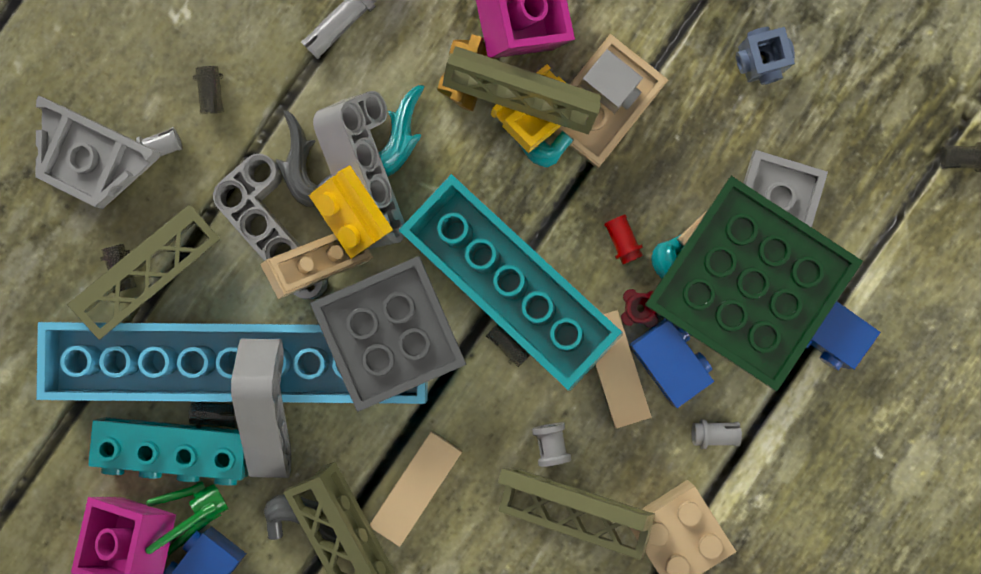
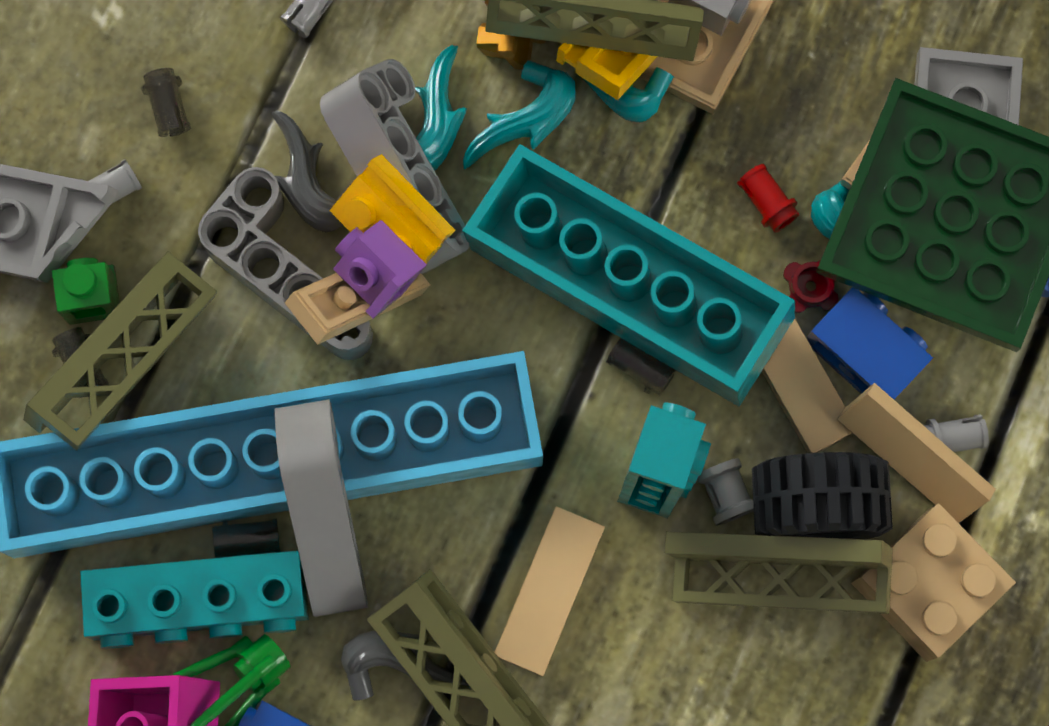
camera: 15 degrees left, 10 degrees down
dark grey plate [310,256,466,412] -> none
none -> green brick [52,258,120,325]
none -> medium lavender brick [333,220,427,319]
none -> teal piece [463,60,576,169]
none -> teal brick [617,402,711,519]
none -> black tyre [752,452,893,540]
none -> tan tile [837,383,996,523]

